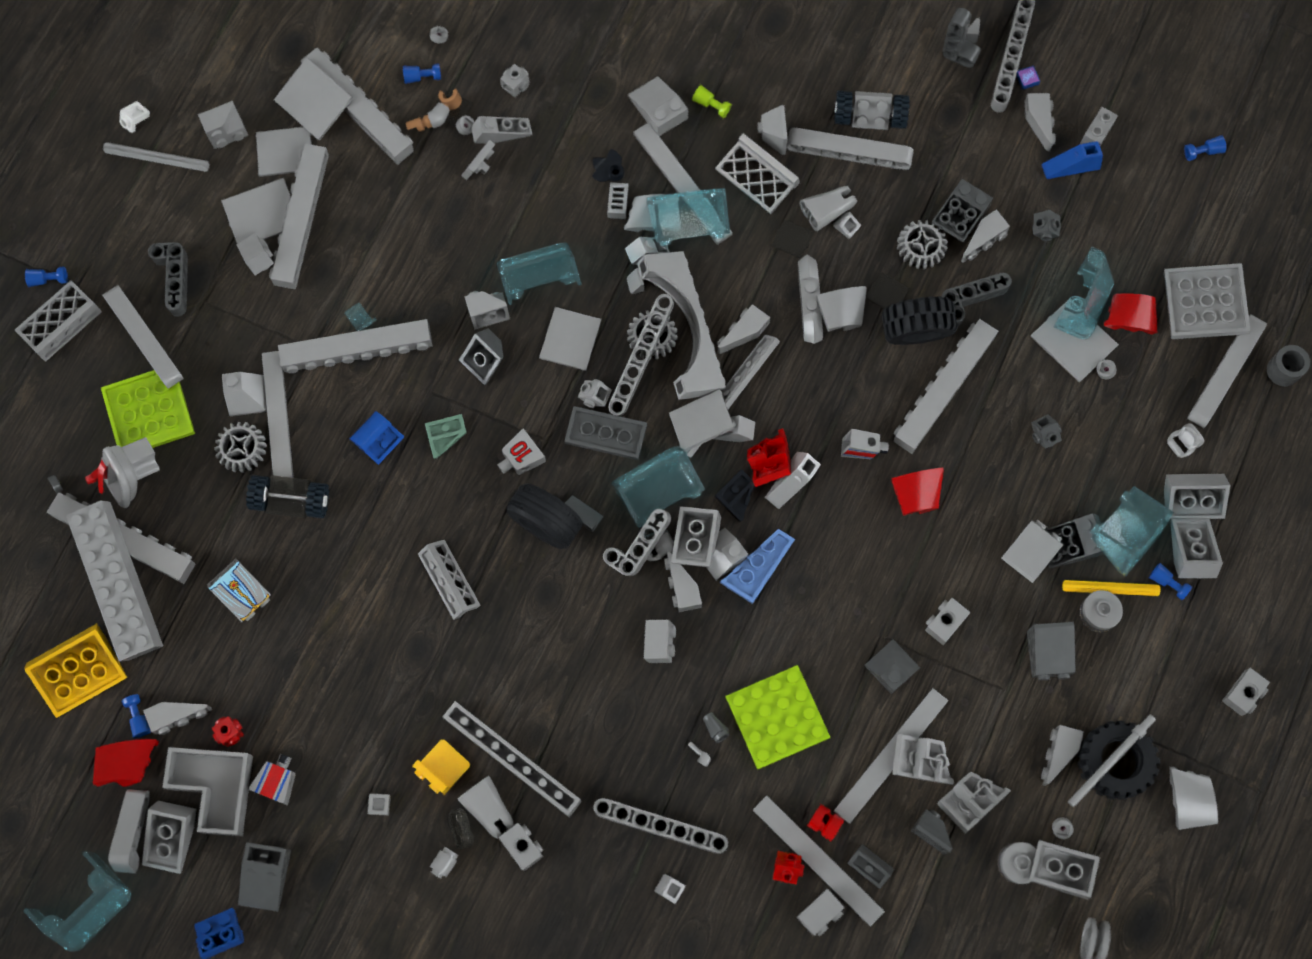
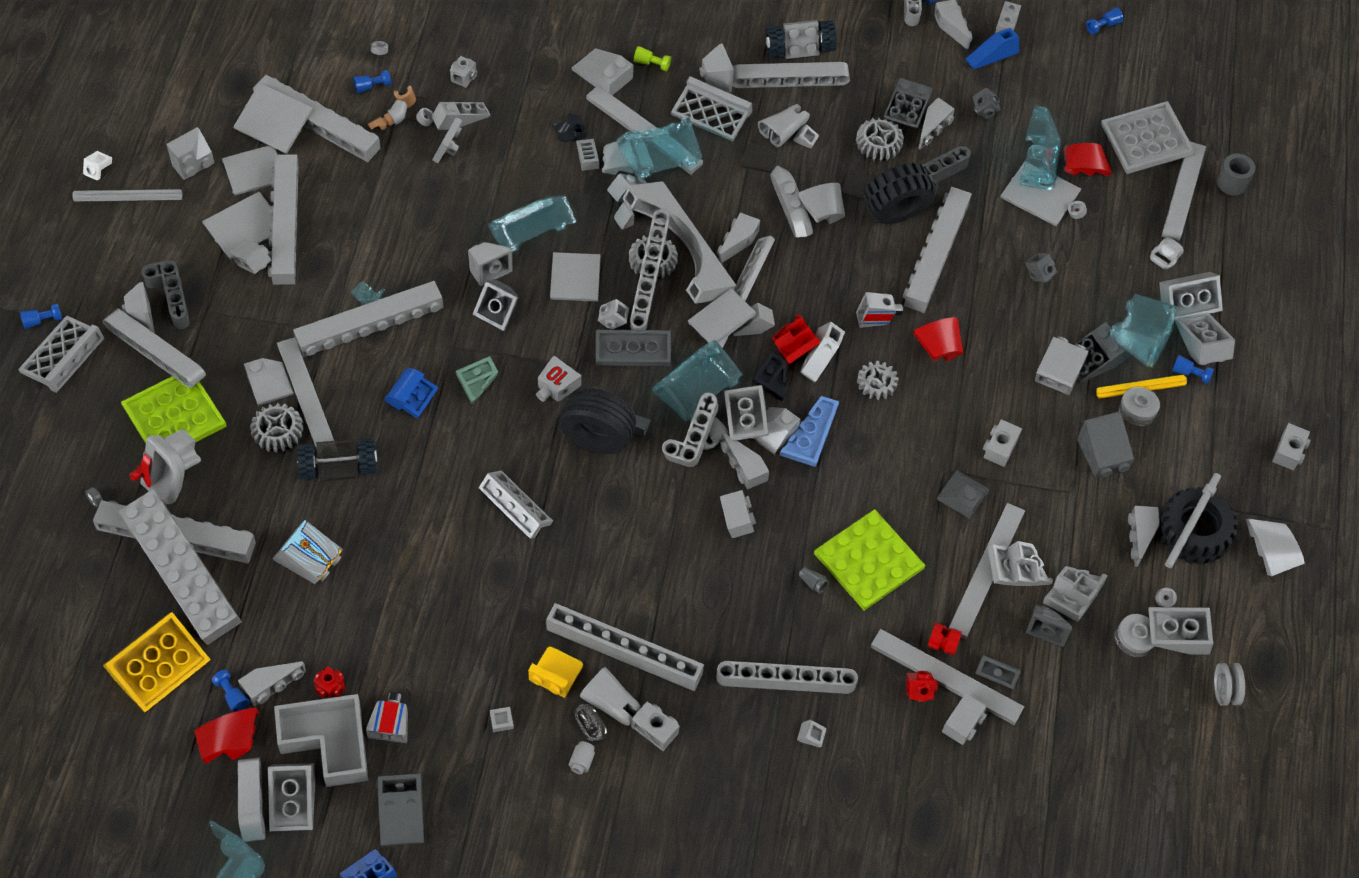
camera: 20 degrees left, 15 degrees down
light grey hand [688,742,711,767] -> none
none -> light grey slope [122,282,155,333]
none -> light grey gear [857,361,899,400]

